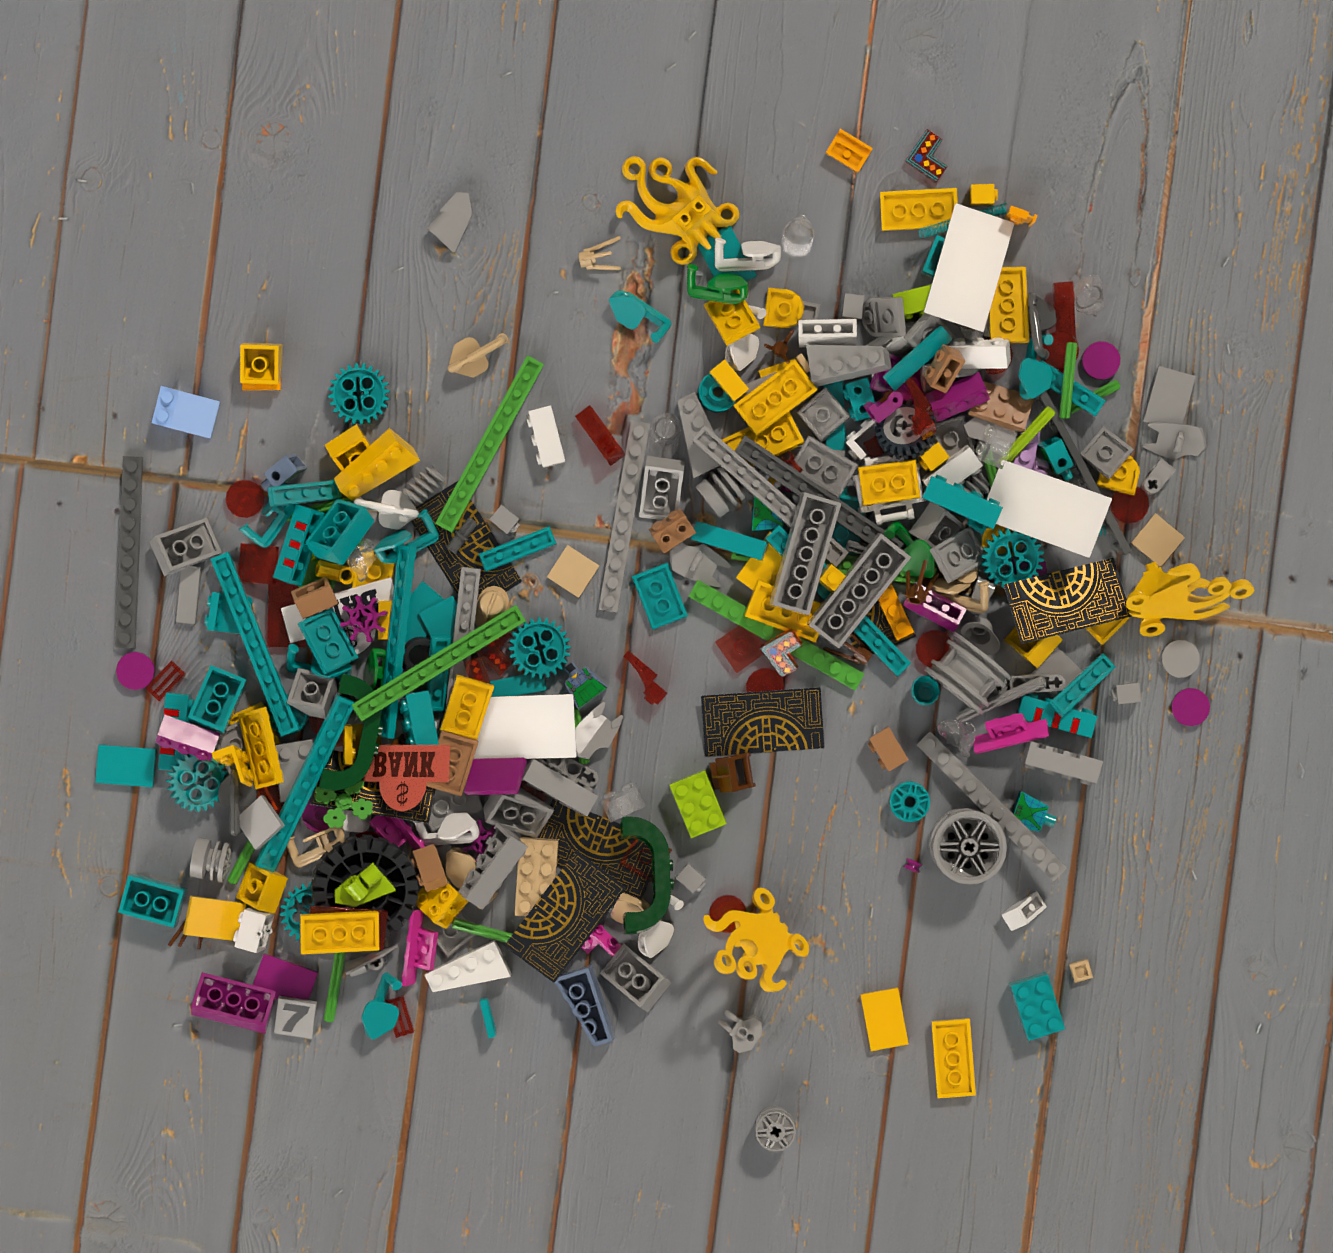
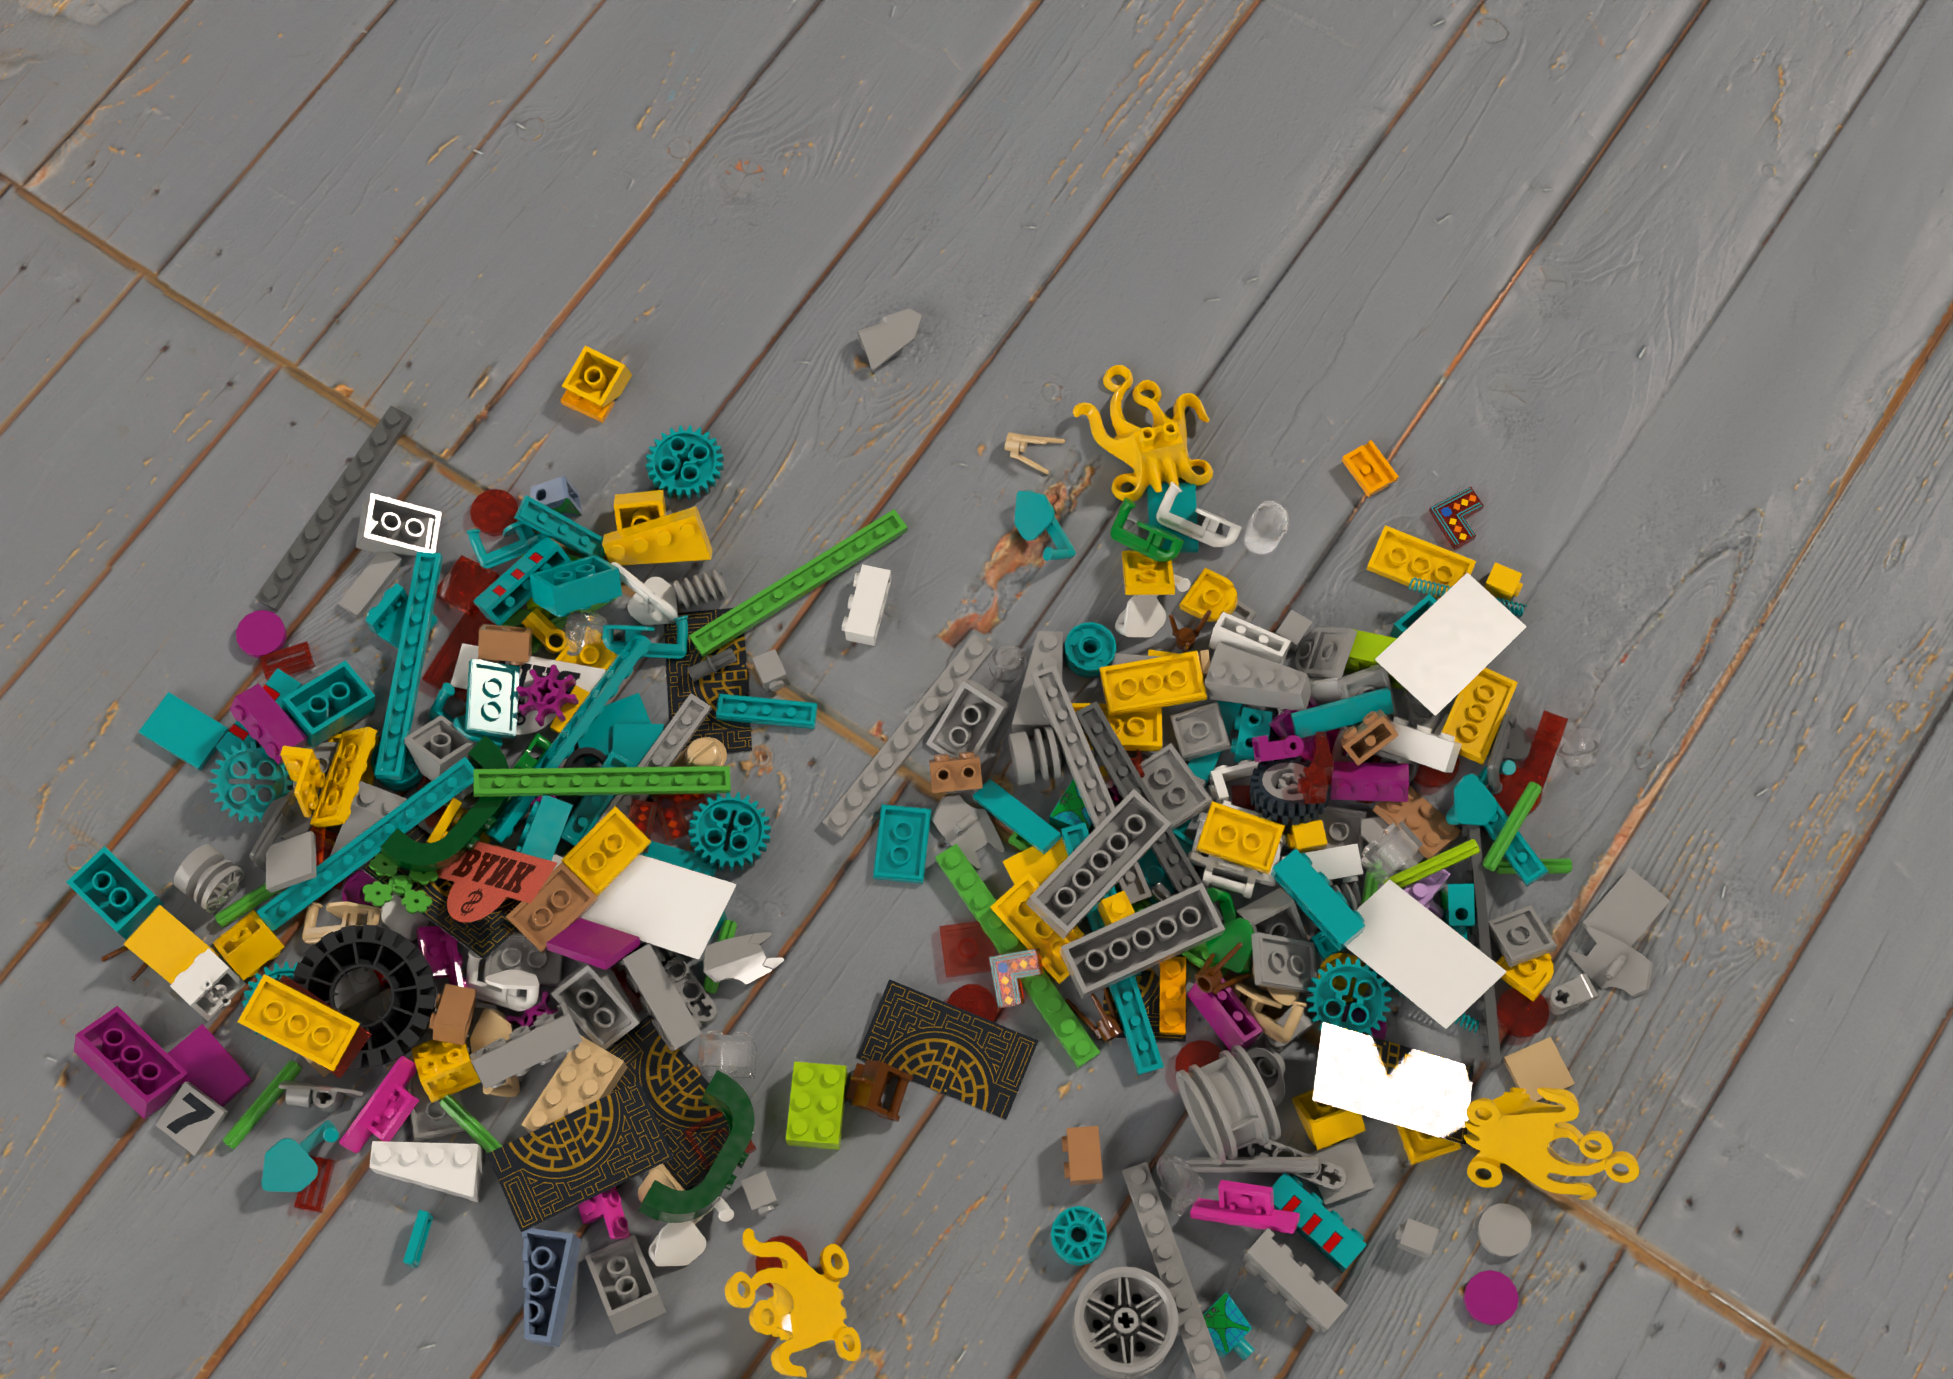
camera: 25 degrees right, 20 degrees down
light blue slope [151,386,220,439] -> none
lime panel [335,862,395,907] -> none
tan piece [448,333,508,377] -> none
tan tile [547,545,599,598] -> none
torso [564,662,608,710] -> none
clear red slope [575,405,626,466] -> none
clear red slope [623,650,668,705] -> none
yellow tile [709,359,749,402] -> none
magenta bush [903,858,923,873] -> none
teal hair [911,675,940,706] -> none
light orange plate [1004,205,1038,227] -> none
teal tile [1049,653,1116,717] -> none
magenta tile [1082,341,1120,380] -> none

